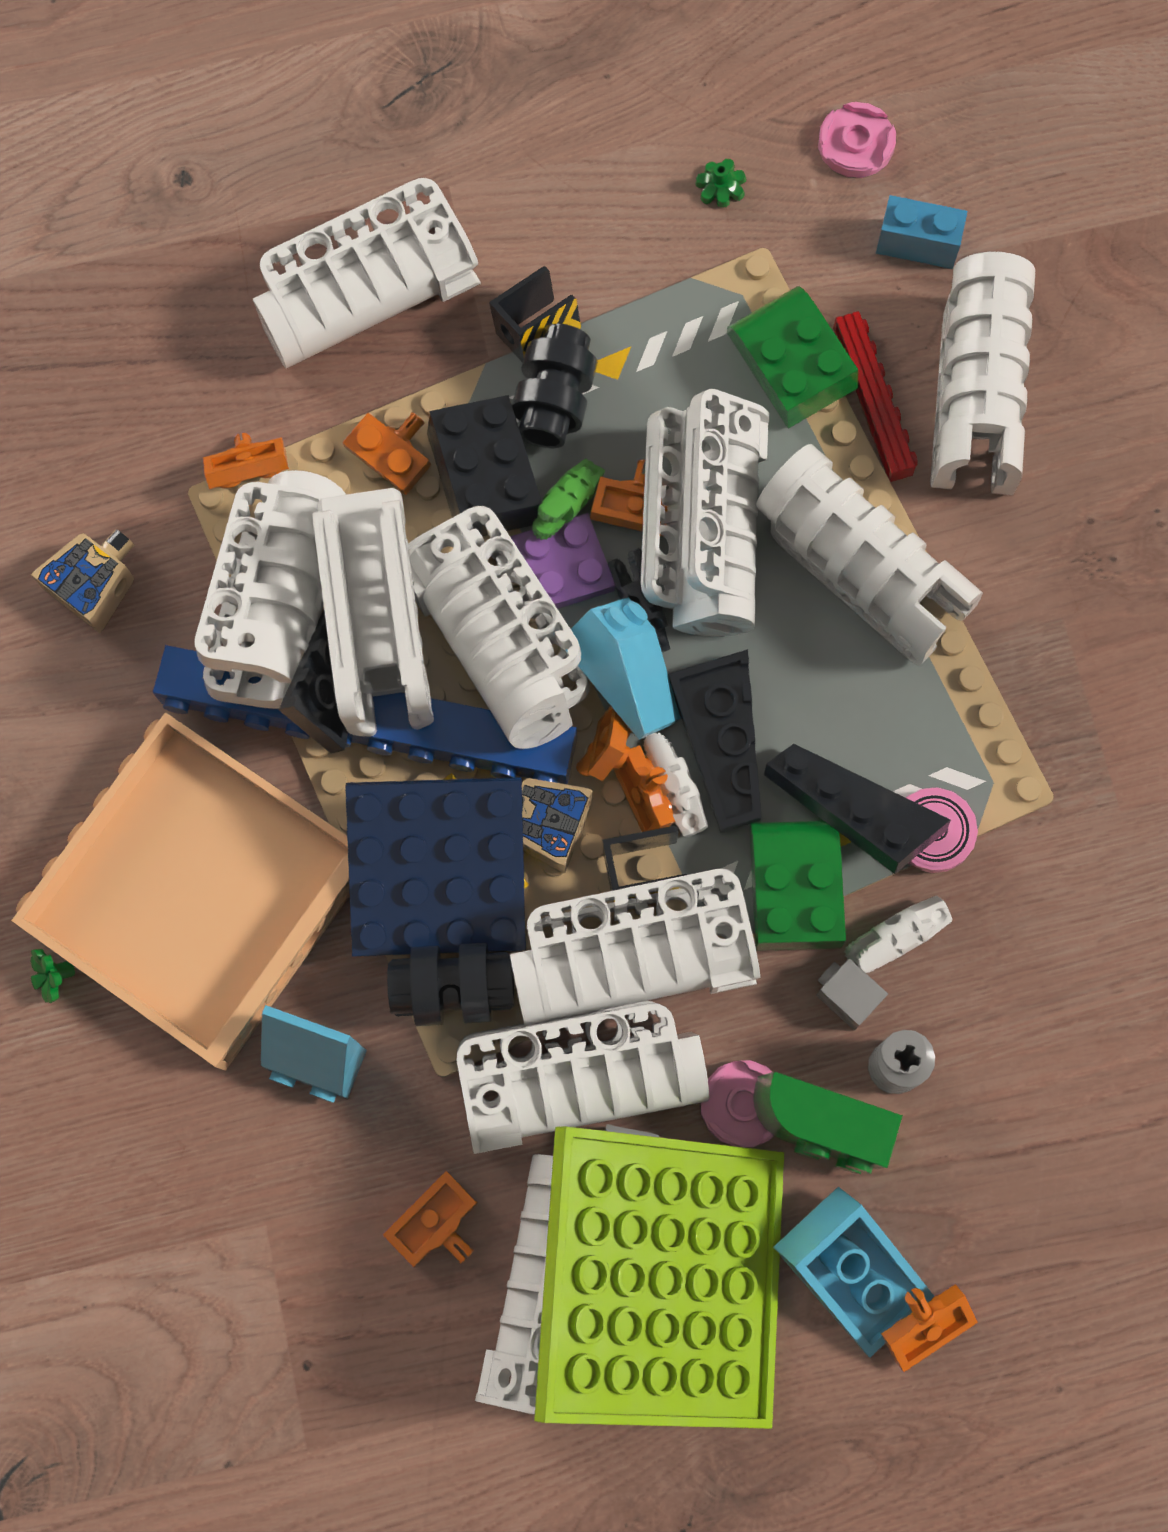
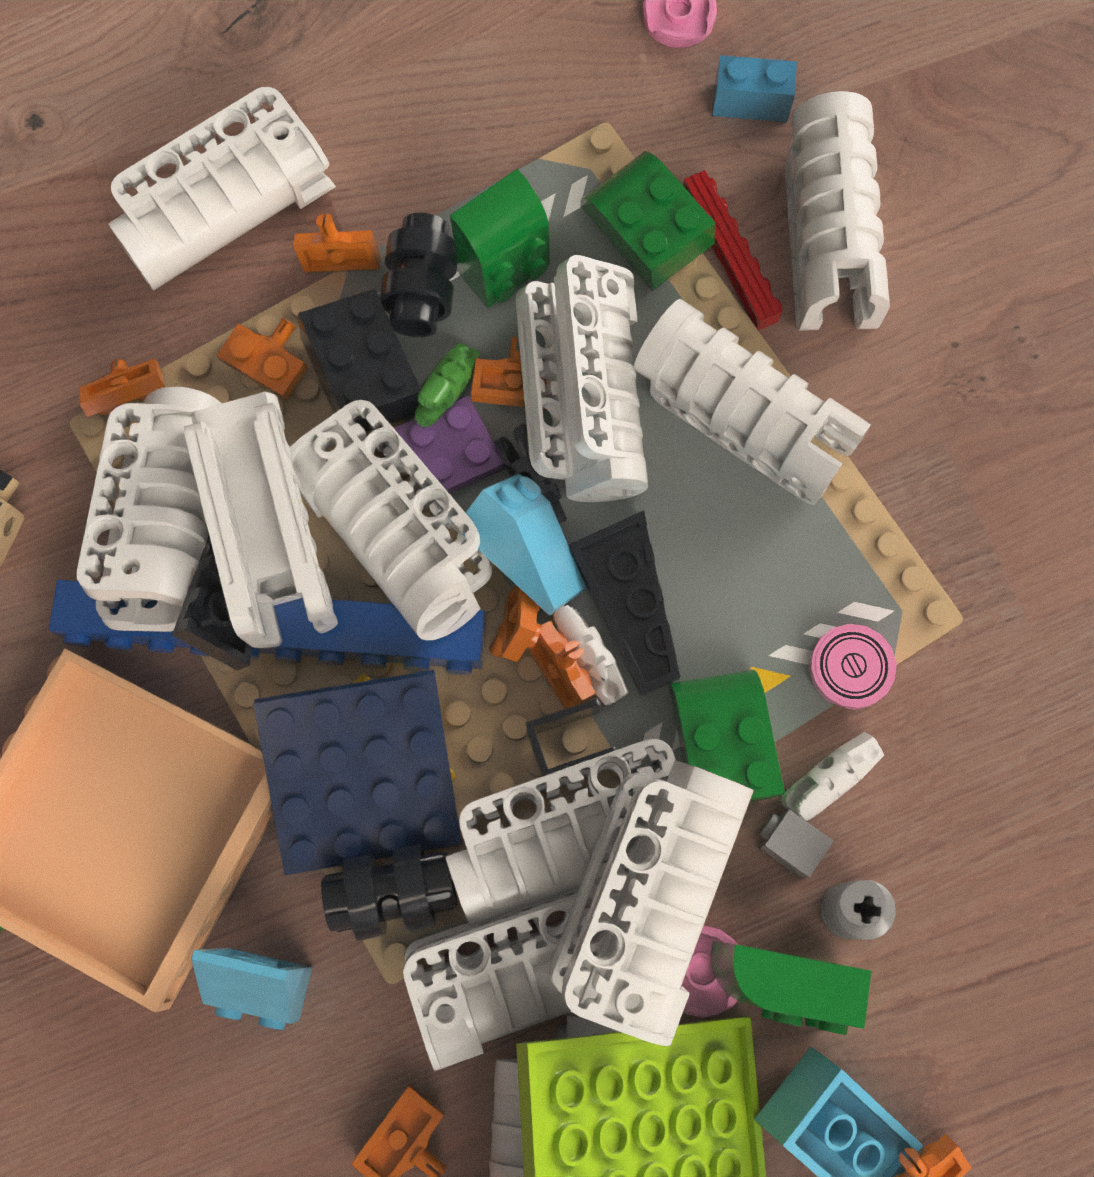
camera: 10 degrees left, 0 degrees up
black piece [489,266,581,363] -> none
torso [522,778,593,873] -> none
green plant [695,159,747,207] -> none
black wing [764,743,951,874] -> none
none -> orange plate [293,213,381,272]
none -> green brick [450,168,550,308]
none -> white piece [549,760,754,1046]

